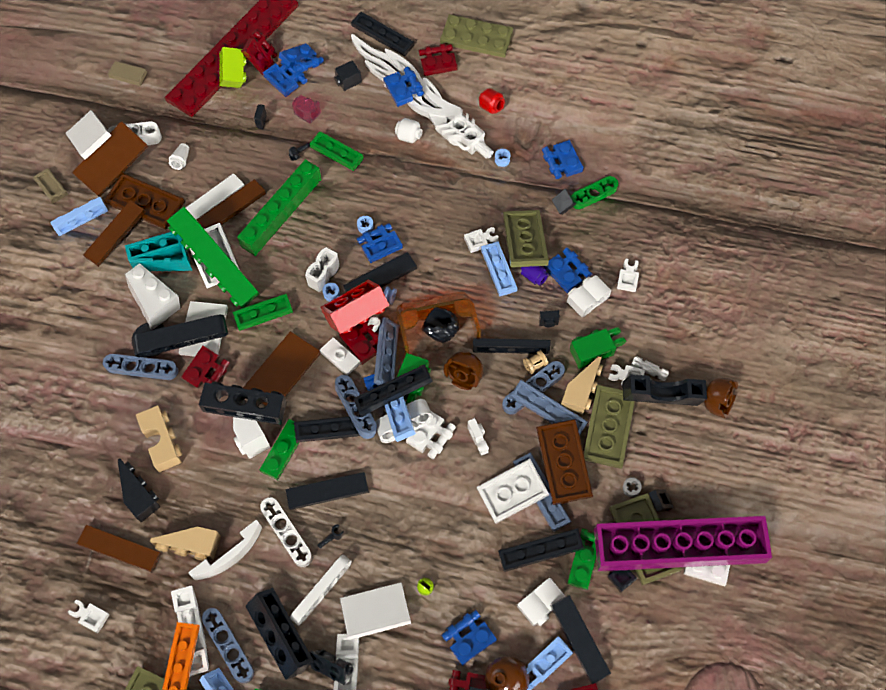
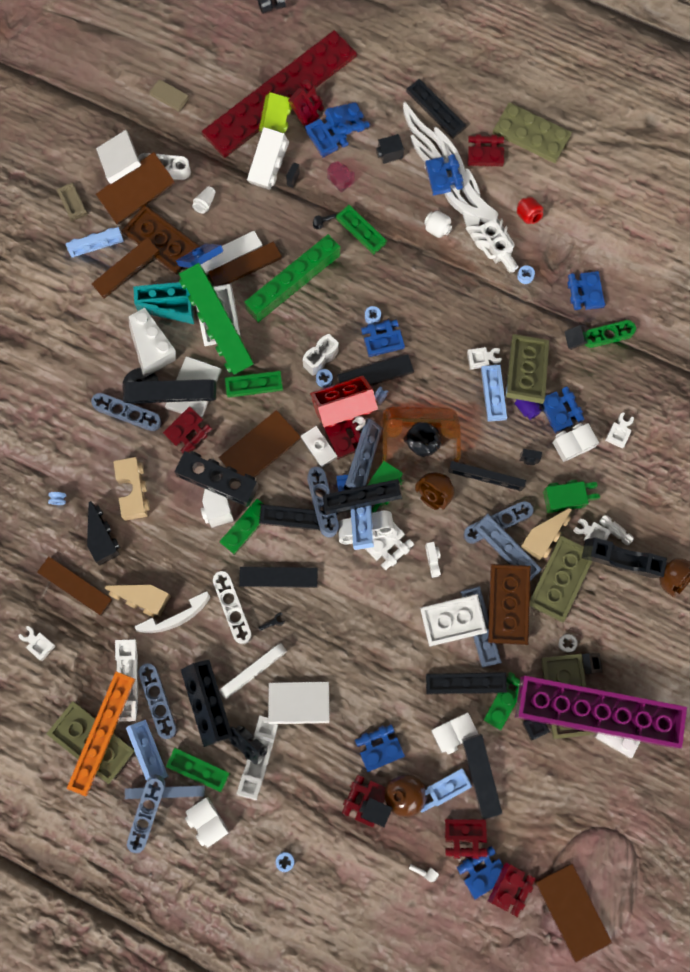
camera: 10 degrees right, 10 degrees up
lime hinge [417,578,434,596] -> none
tan bush [523,350,548,374] -> none
none -> light blue bush [48,492,66,505]
none -> blue plate [176,244,224,268]
none -> white wedge [247,127,289,190]

